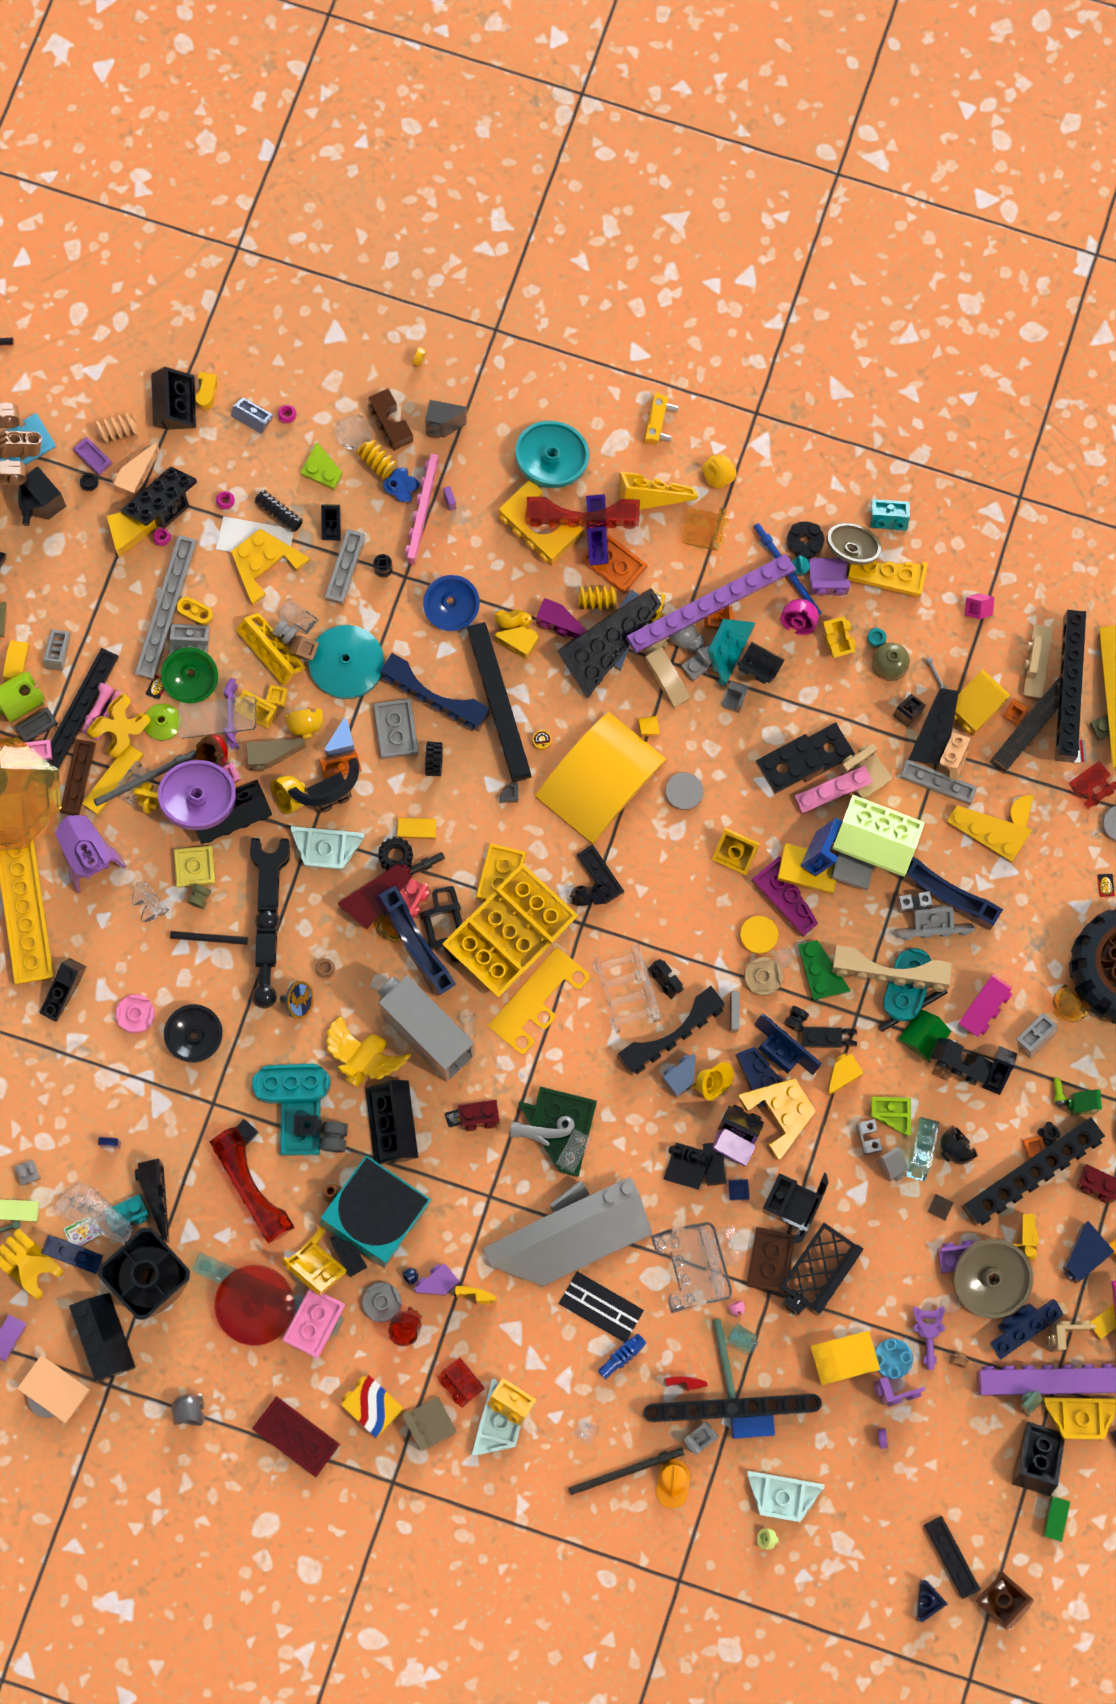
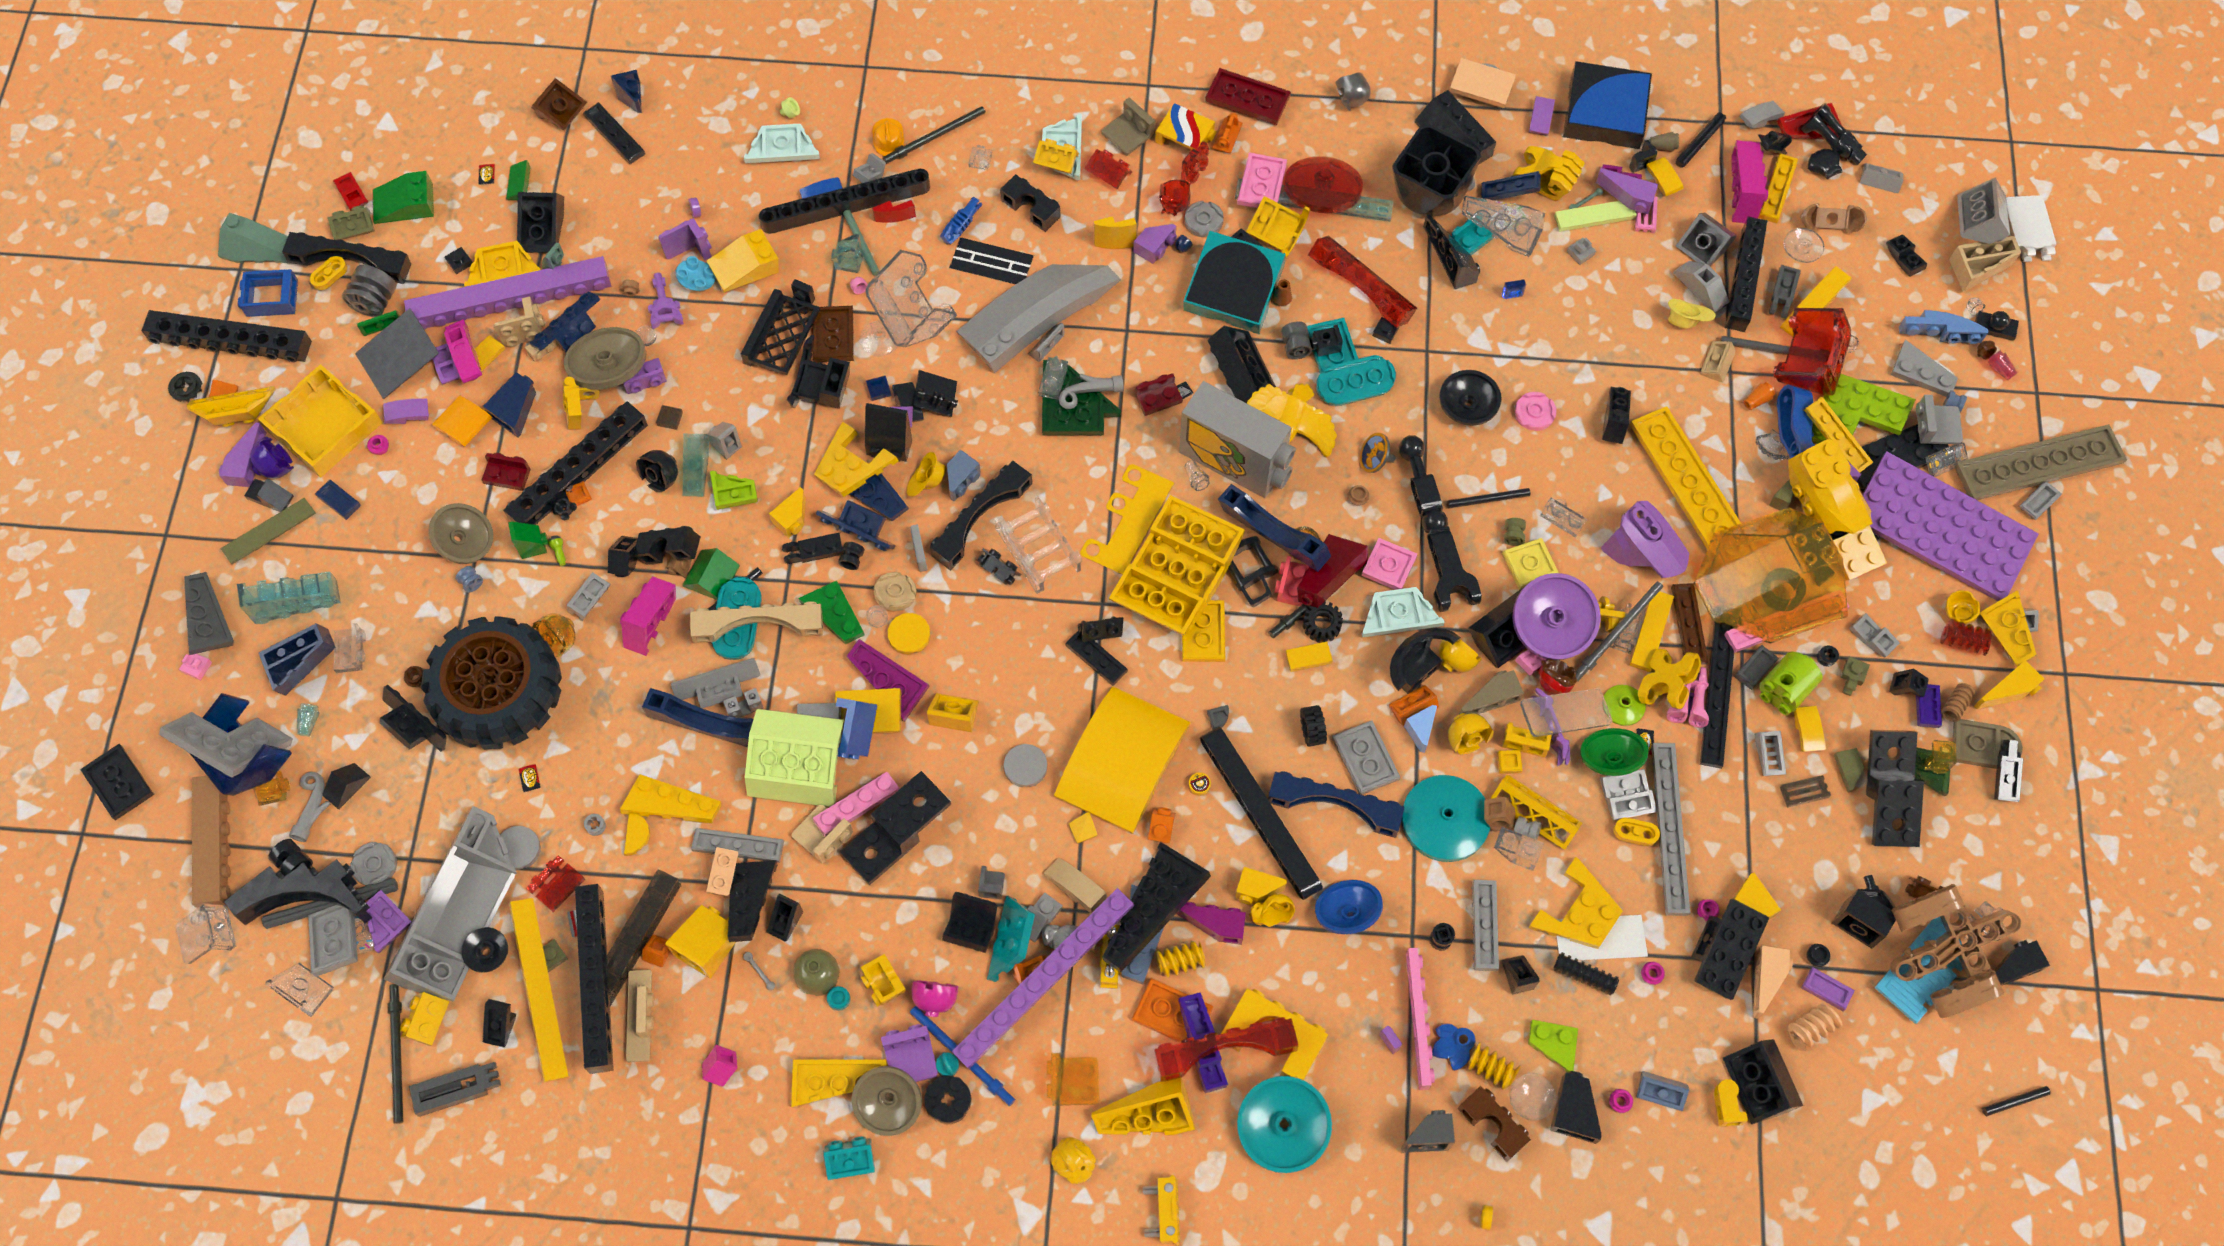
camera: 170 degrees right, 10 degrees down
flat silver piece [856,1119,882,1155] -> none
none -> sticker [478,164,495,185]
none -> light grey bush [584,814,606,836]
none -> black arch [1000,174,1061,232]
none -> orange bracket [1148,807,1176,843]
none -> clear red plate [1181,141,1209,188]
none -> orange hinge [1213,112,1243,154]
none -> bright pink plate [1362,538,1418,590]
none -> black slope [1550,1071,1602,1144]
none -> clear smoke tile [1780,775,1831,808]

